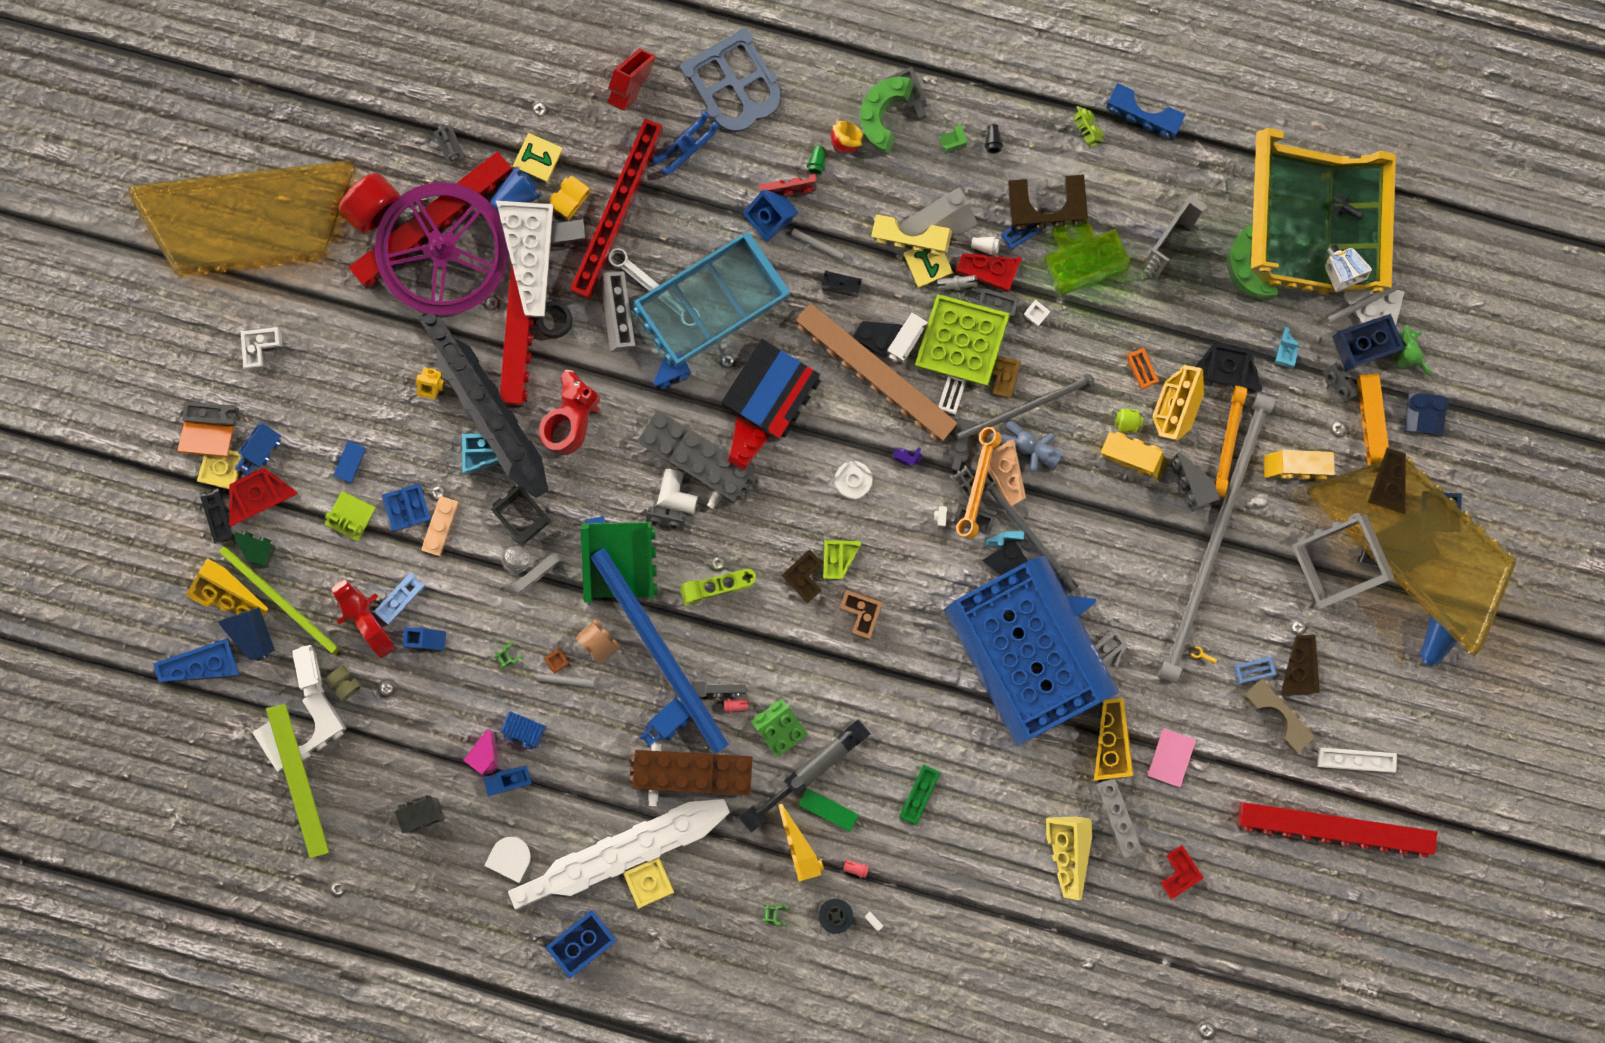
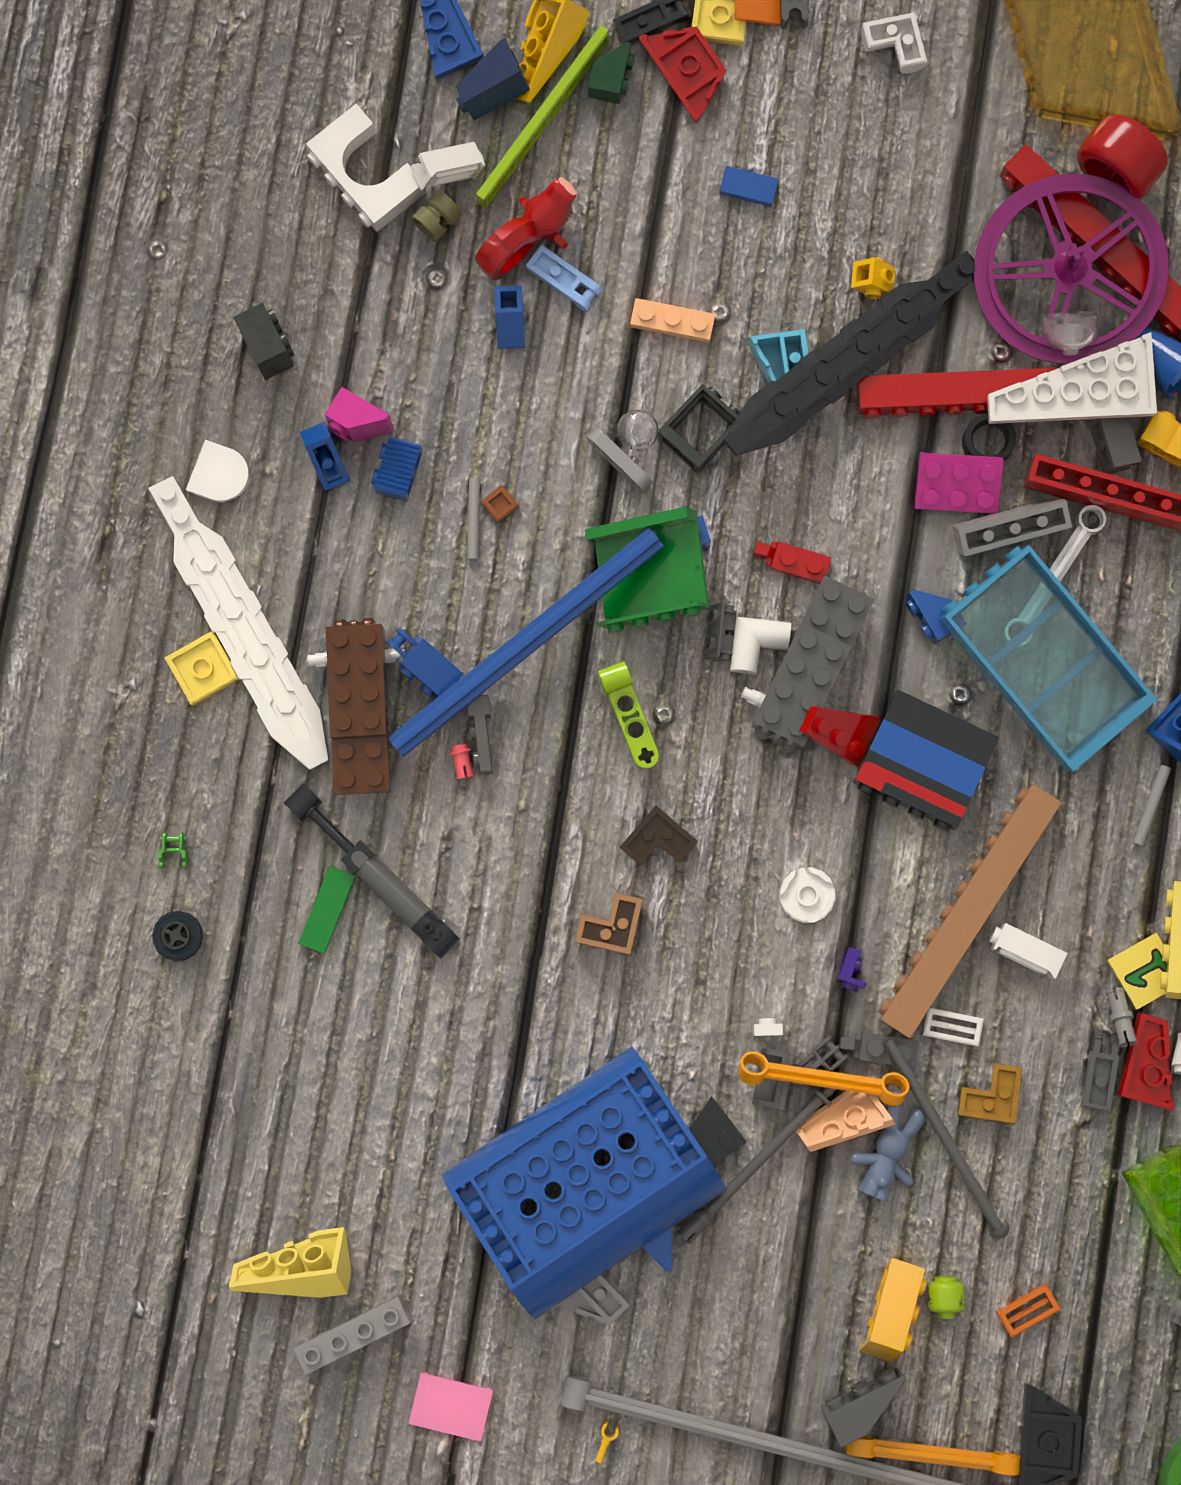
camera: 90 degrees right, 0 degrees up
blue brick [235,422,281,476] -> none
lime tile [266,703,329,858] -> none
lime hinge [324,491,376,541] -> none
blue slope [381,484,431,532] -> none
bright green piece [494,642,523,669] -> none
red animal [539,370,600,455] -> none
blue brick [545,909,618,979] -> none
medium nougat brick [576,619,621,665] -> none
bright green bracket [751,699,807,756] -> none
yellow wedge [778,804,824,881] -> none
black hinge [821,270,862,298] -> none
lime wing [823,540,861,580] -> none
coral pin [843,859,869,878] -> none
black wing [852,321,903,358] -> none
white tile [865,911,883,931] -> none
green tile [899,764,941,826] -> none
lime plate [915,294,1010,387] -> none
medium azure slope [986,531,1024,547] -> none
white tile [1023,300,1050,327] -> none
yellow wedge [1094,698,1134,781] -> none
yellow wedge [1152,365,1204,441] -> none
red plate [1160,845,1204,900] -> none
none -> red hinge [753,541,832,584]
none -> dark pink plate [914,452,1004,514]
none -> clear cylinder [1042,311,1099,355]

